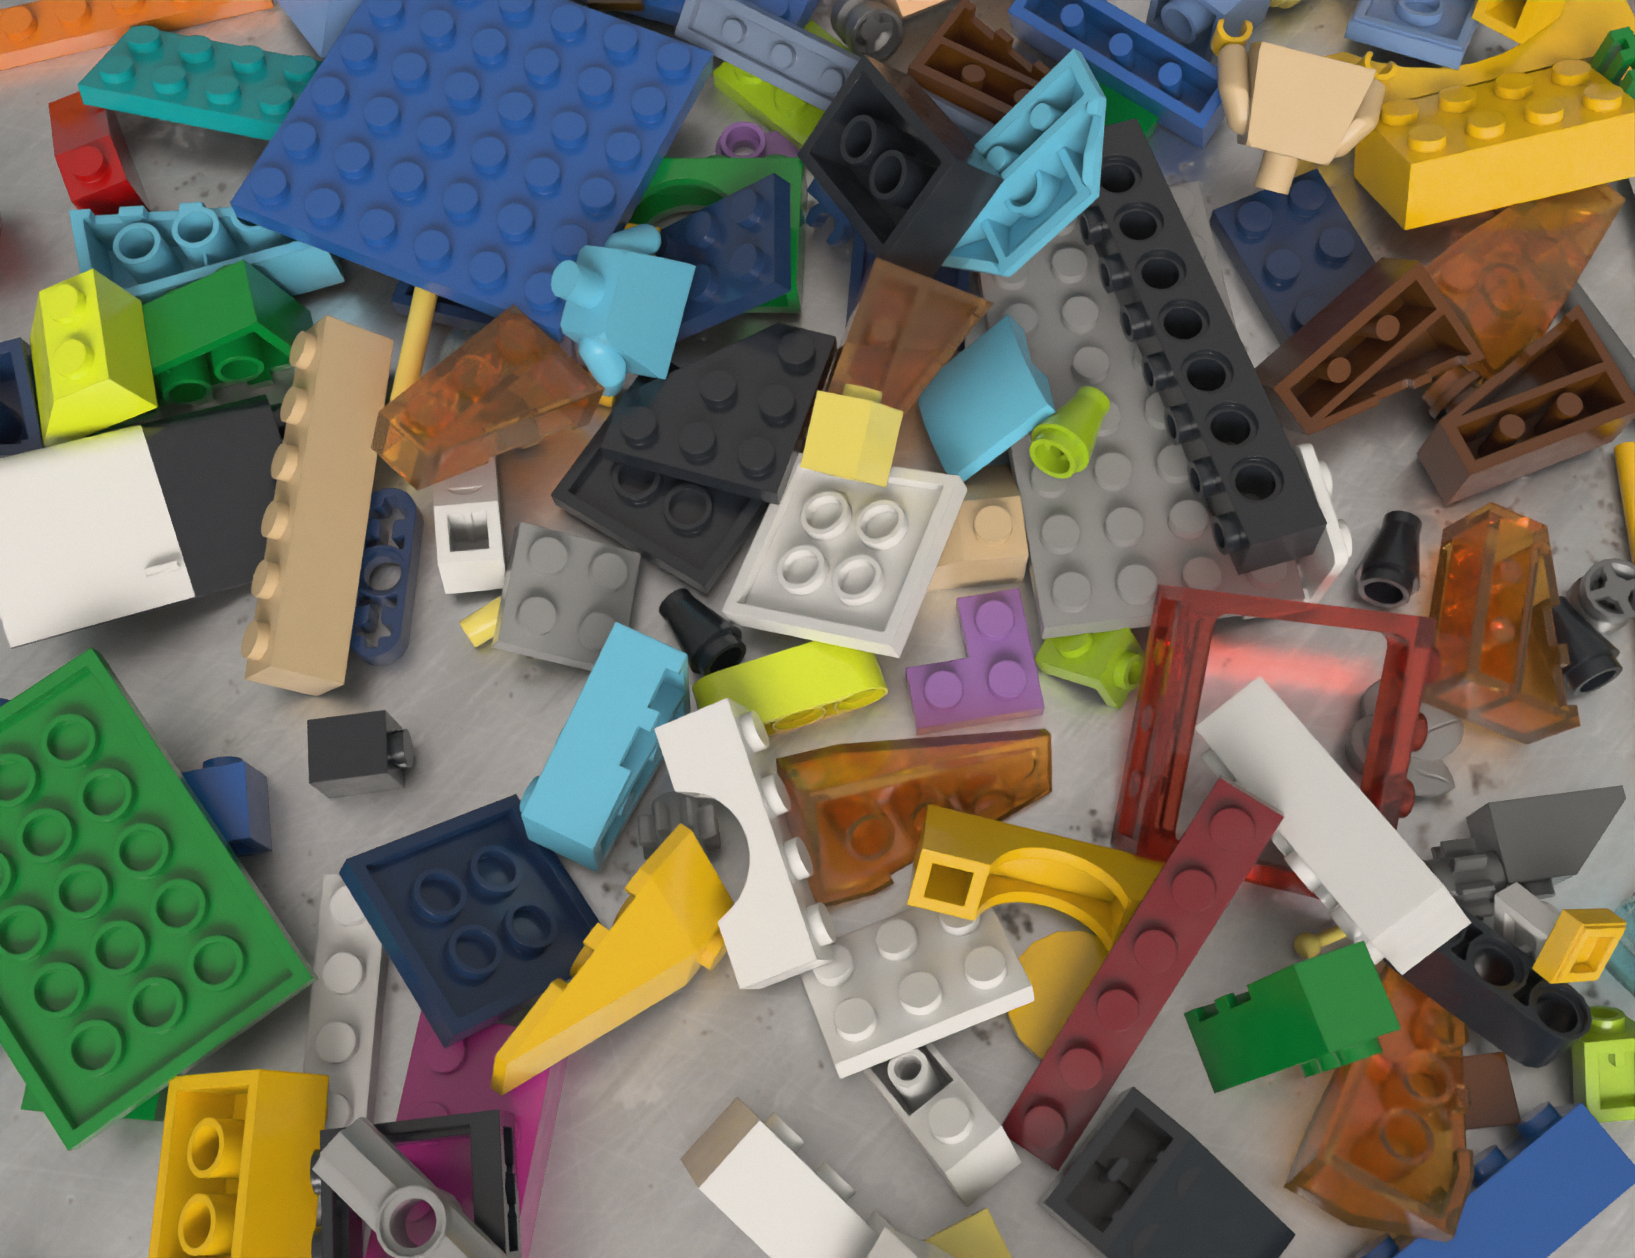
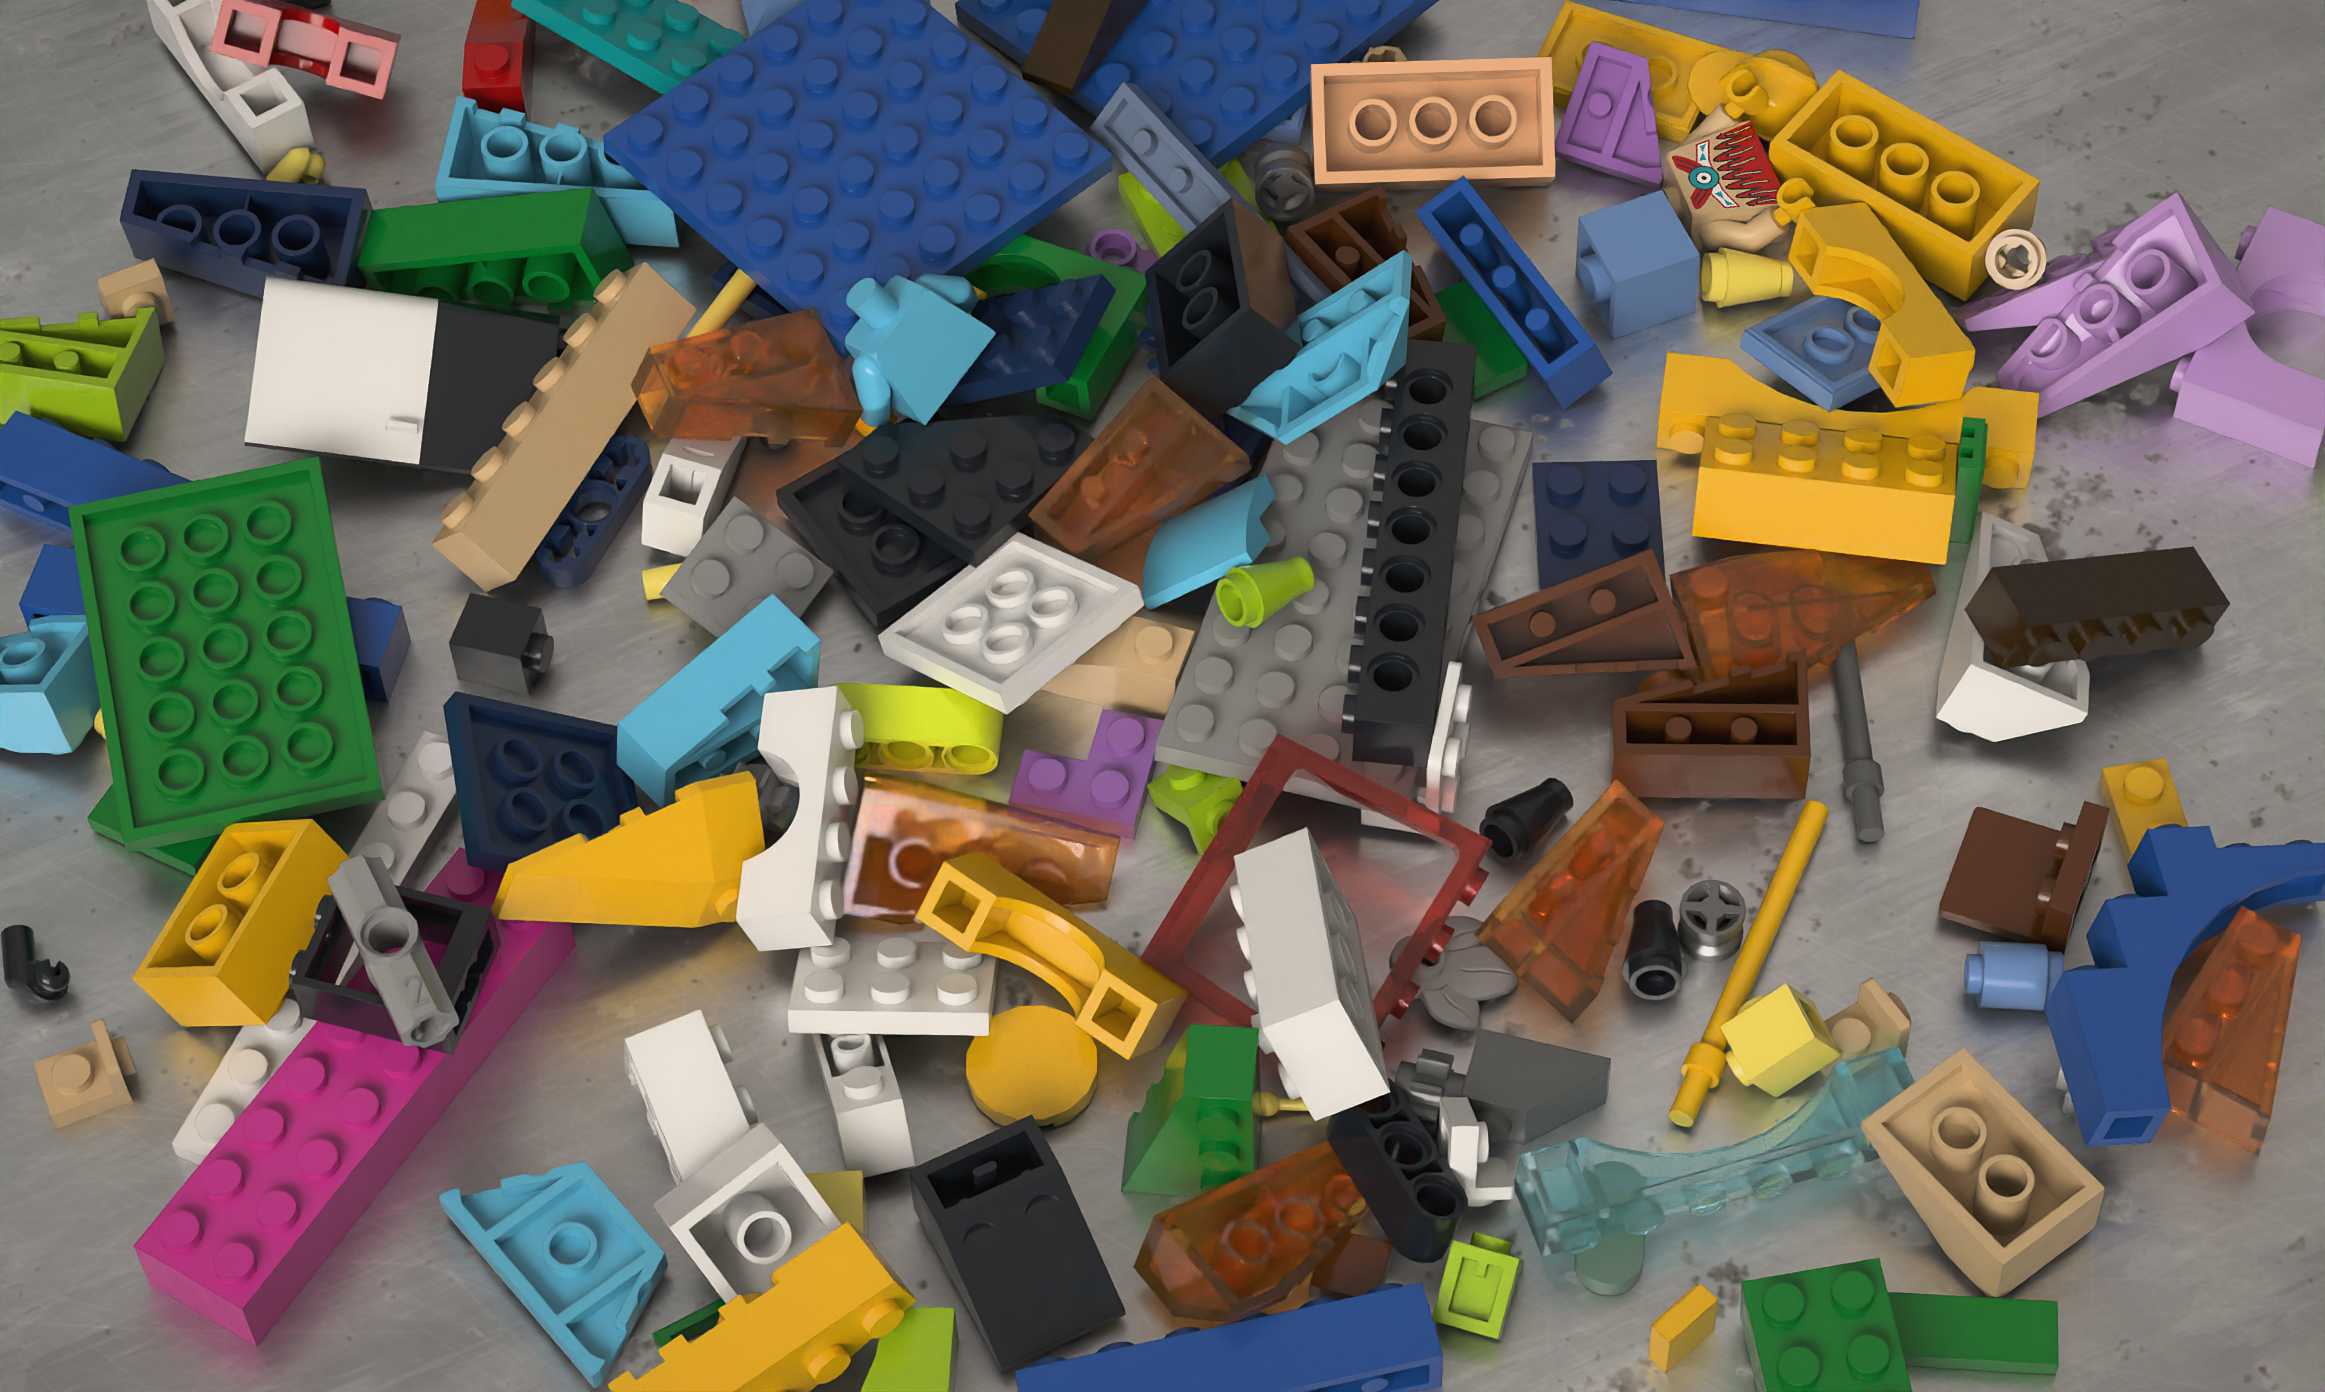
camera: 20 degrees right, 15 degrees down
neon yellow slope [29,269,158,447] -> none
black cone [659,588,746,676] -> none
light yellow brick [800,384,904,487] -> none
dark red plate [1001,775,1284,1171] -> none
tan torso [1210,19,1398,195] -> none
yellow tile [1532,908,1627,984] -> none

